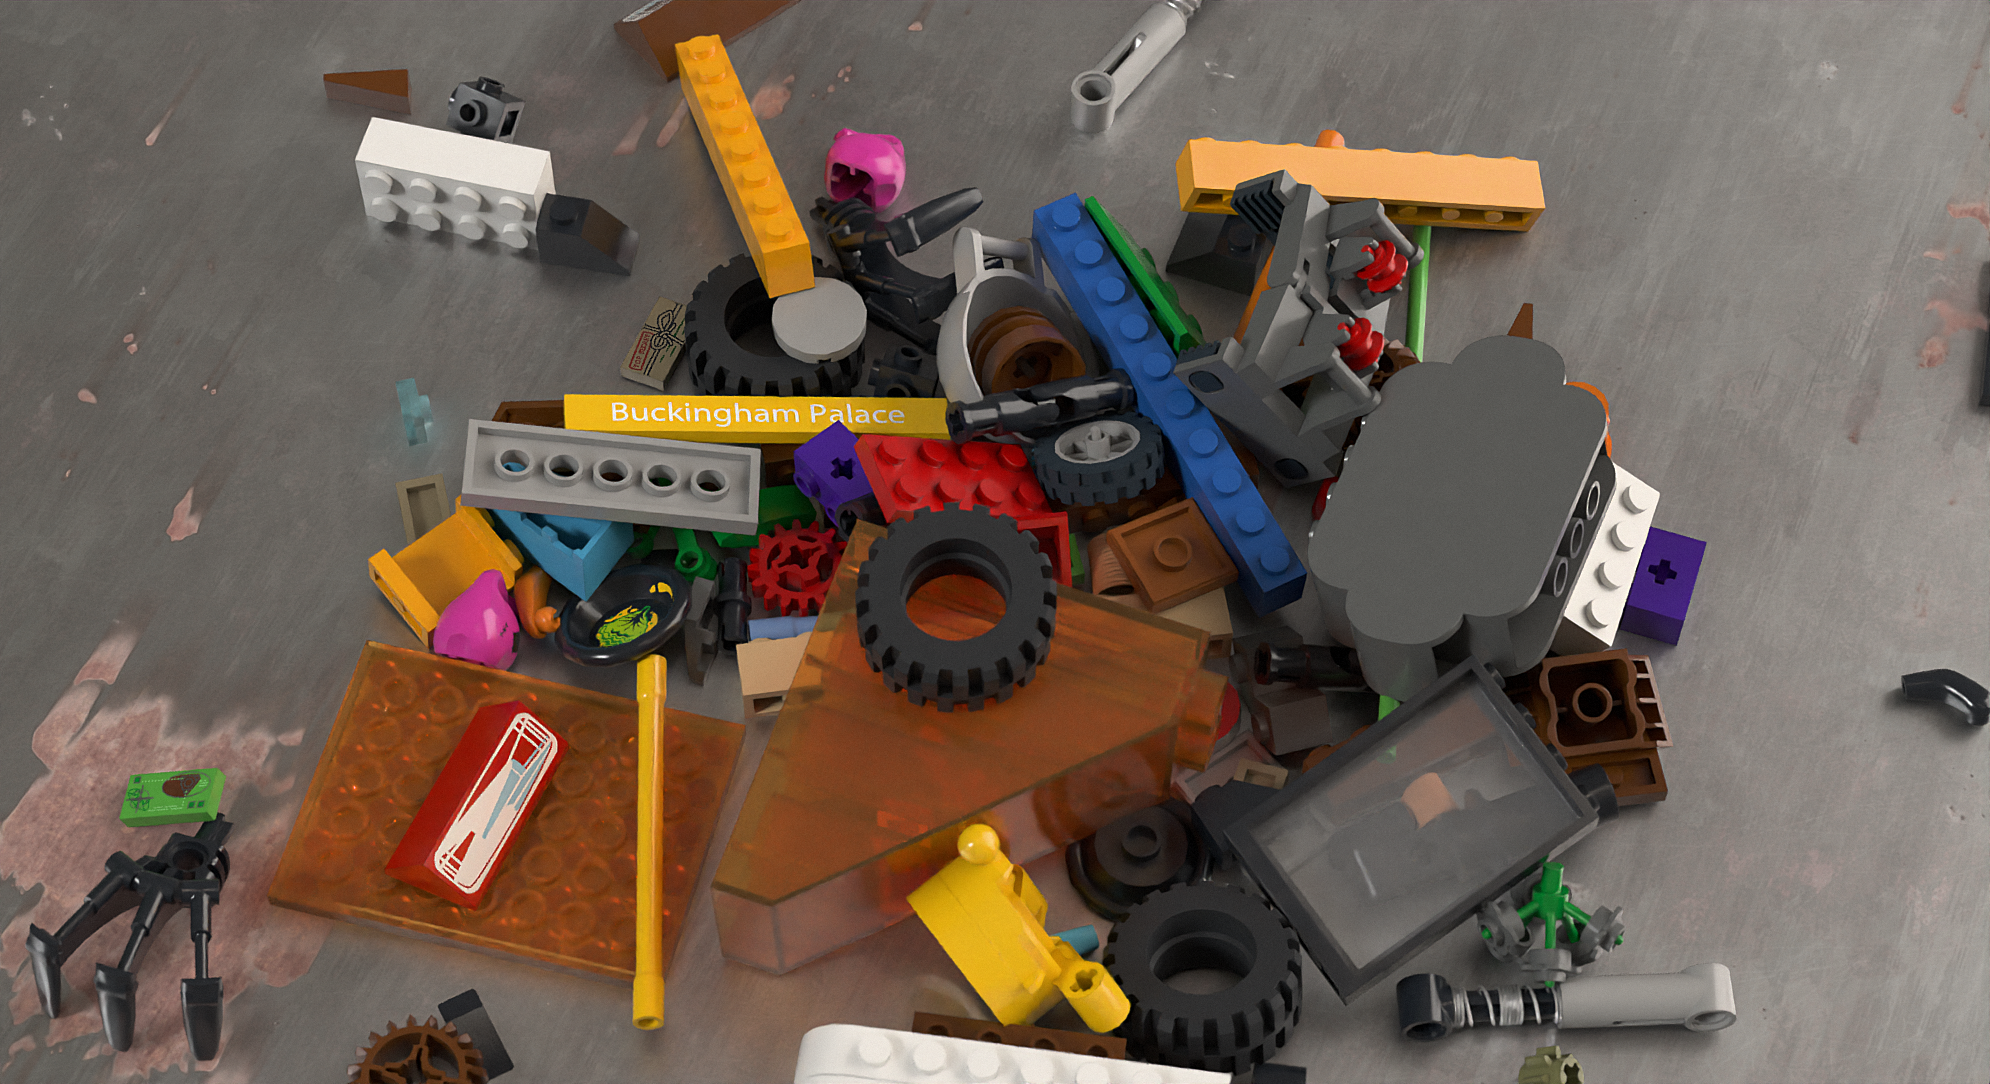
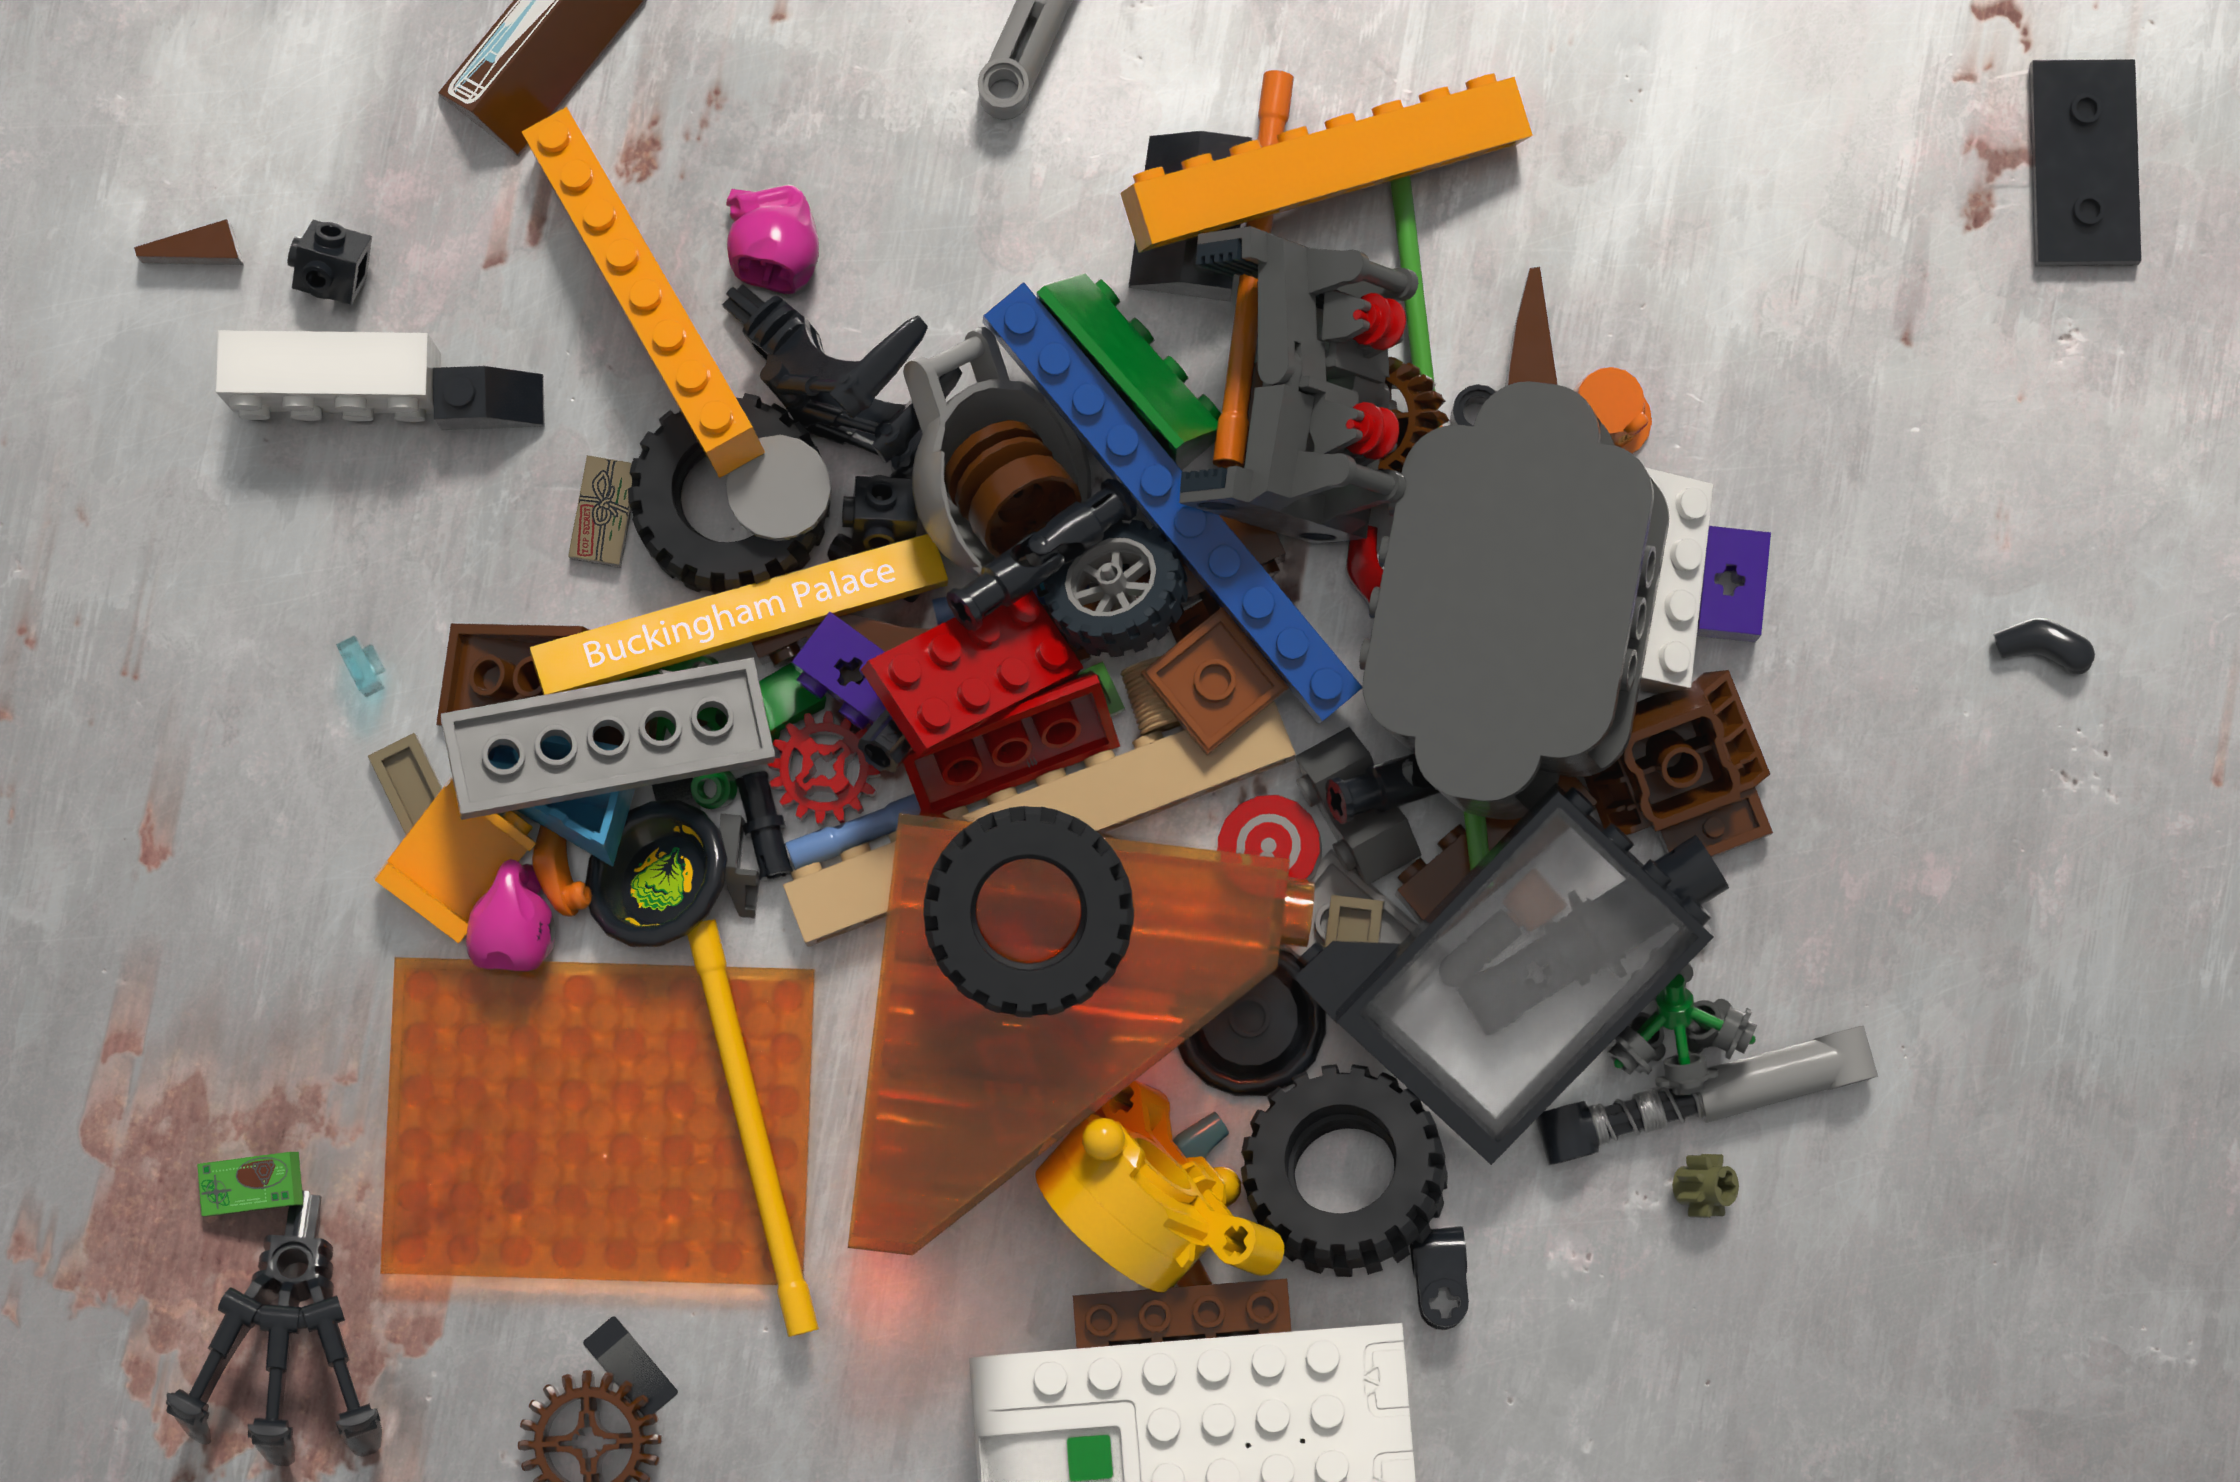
camera: 10 degrees left, 25 degrees up
red slope [384,700,569,912] -> none

